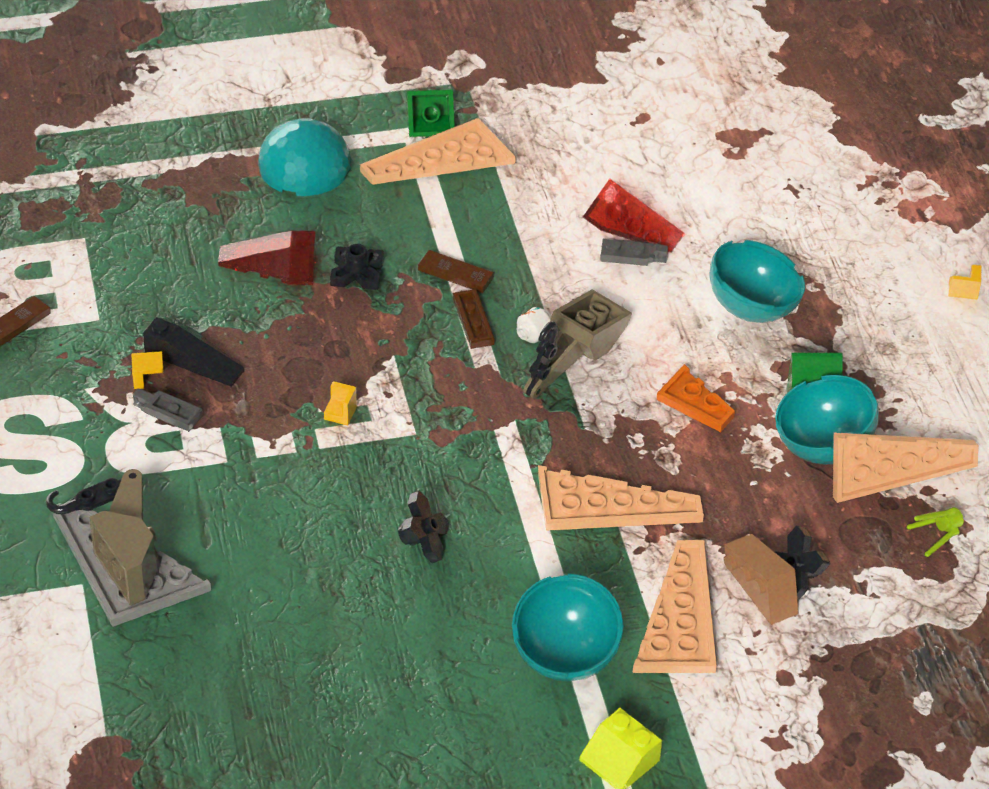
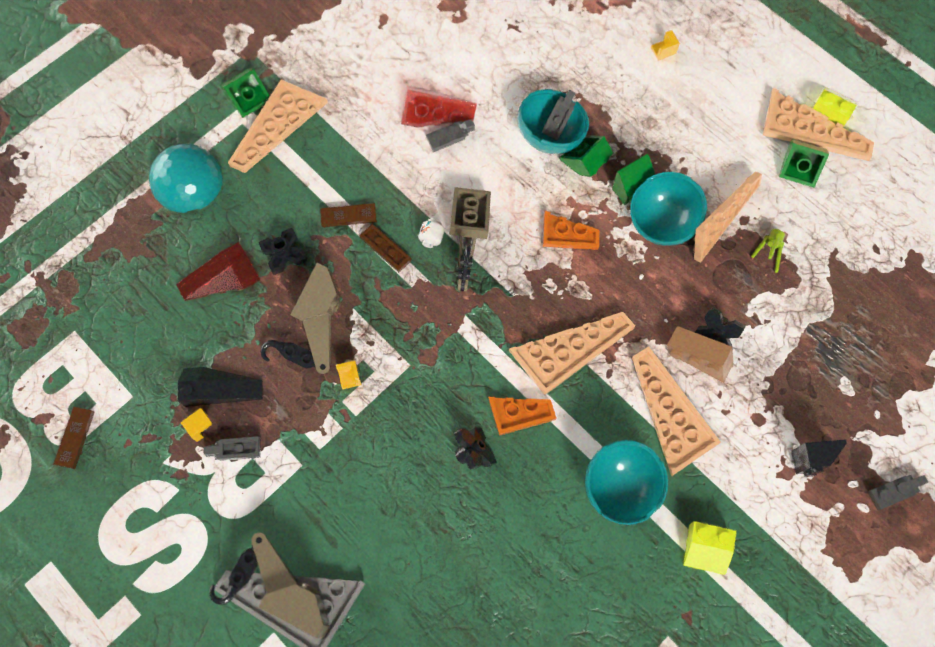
camera: 30 degrees left, 25 degrees up
none -> dark tan slope [260,263,341,374]
none -> orange wing [488,397,557,436]
none -> dark grey hinge [541,90,576,141]
none -> green slope [559,135,614,177]
none -> black slope [791,439,847,477]

